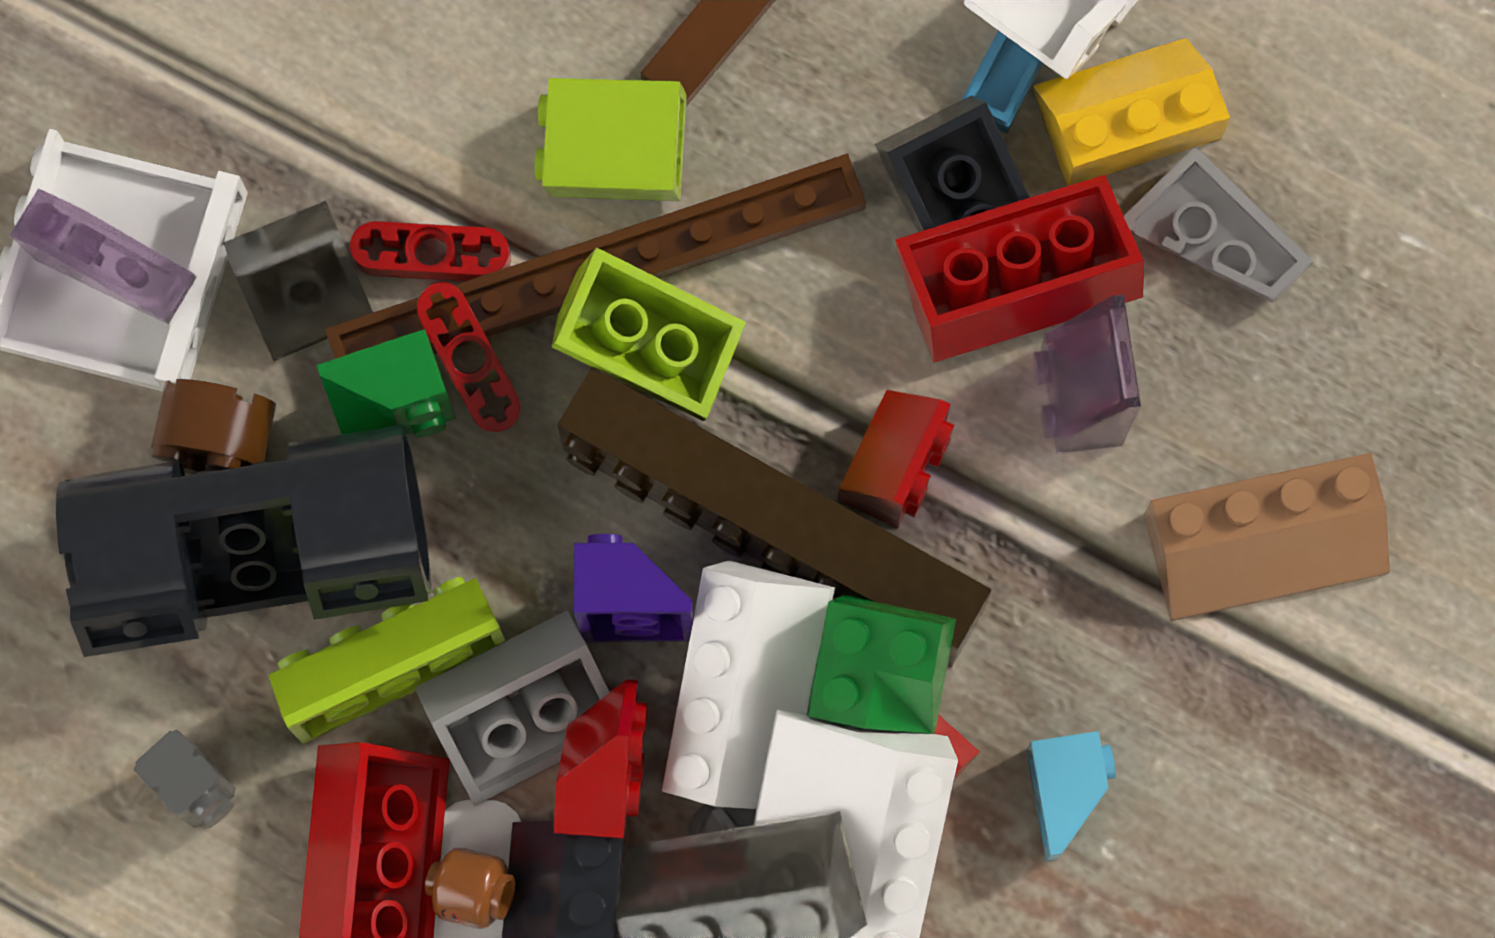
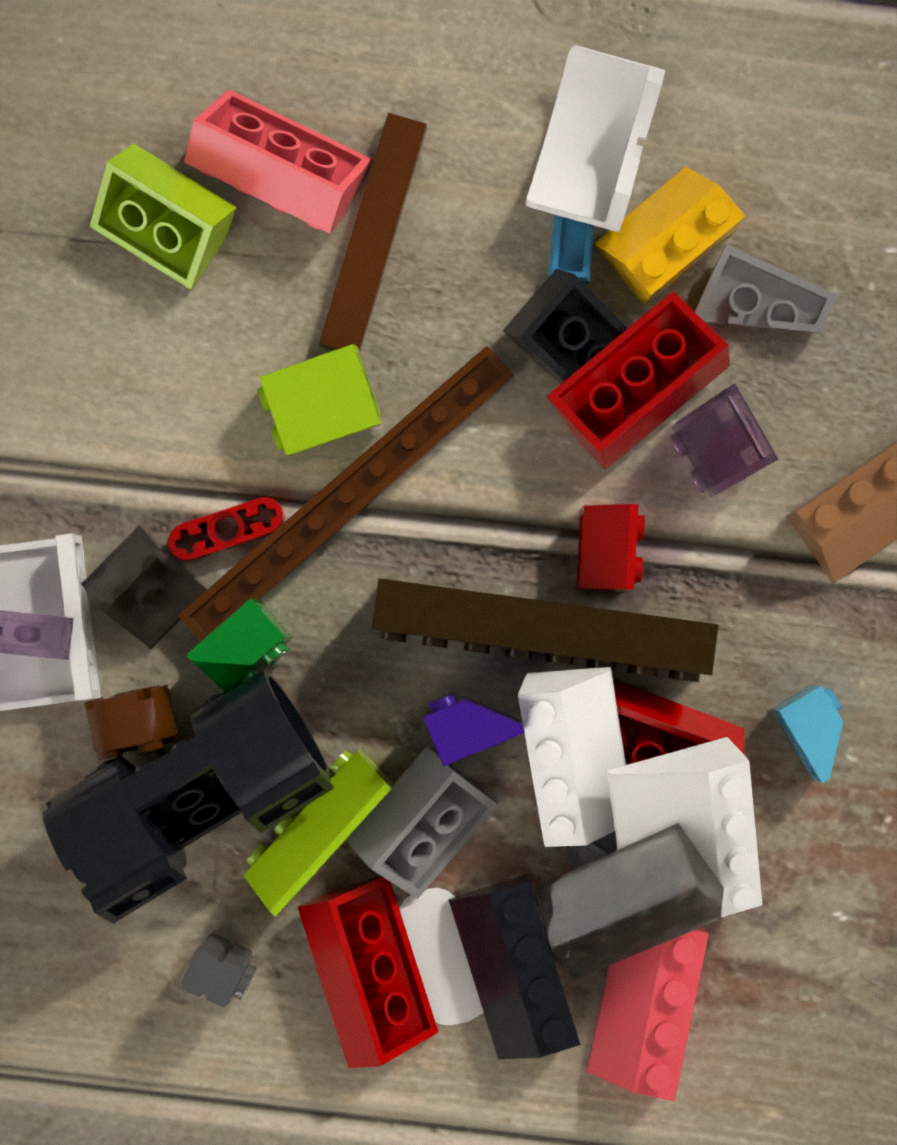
camera: 20 degrees left, 10 degrees up
red beam [417,282,520,432] -> none
dark orange head [425,848,515,929] -> none
lime slope [552,247,746,422] -> none
red slope [554,679,648,838] -> none
green slope [808,596,956,734] -> none

